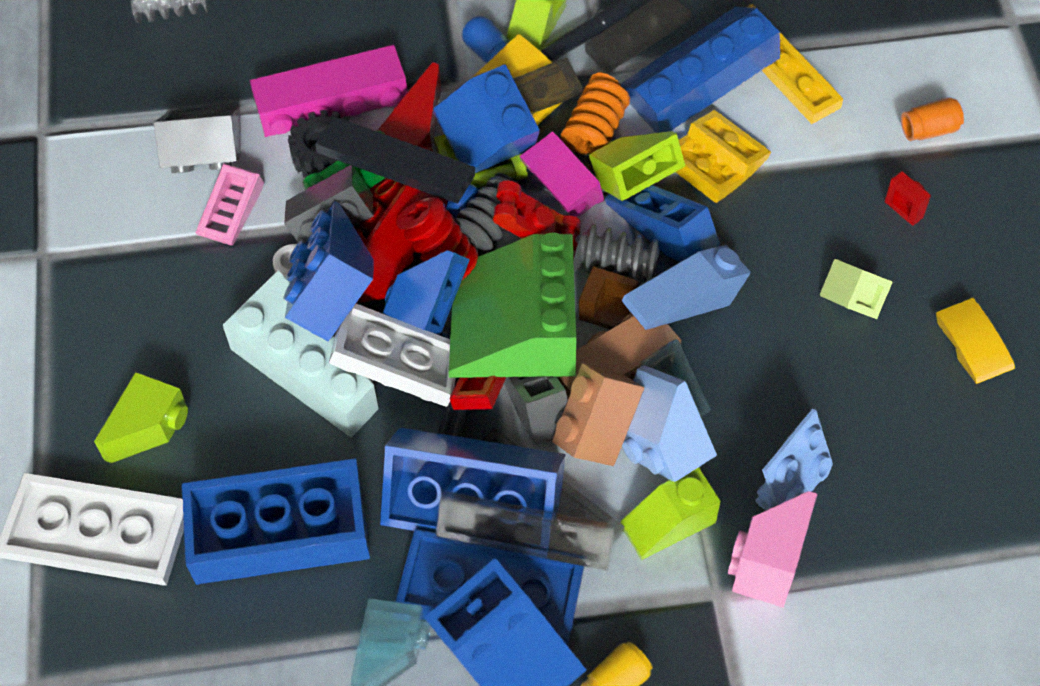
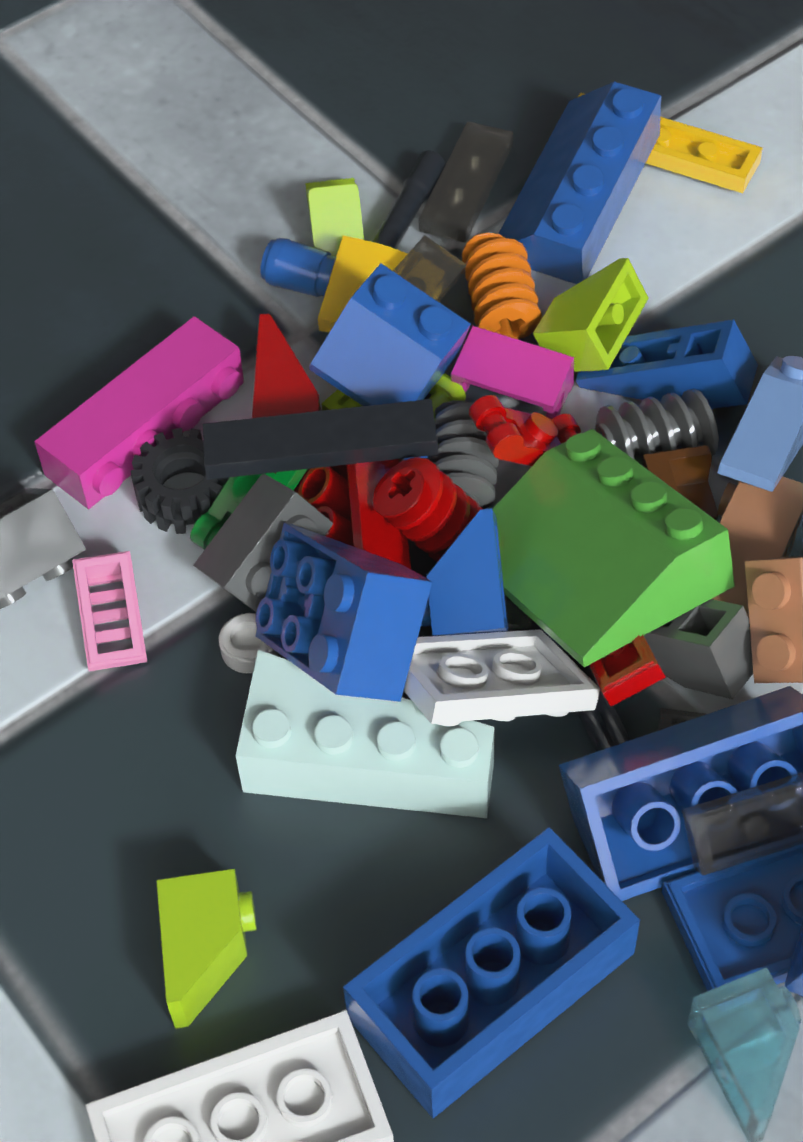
camera: 30 degrees left, 5 degrees down
yellow slope [676,110,771,203] -> none

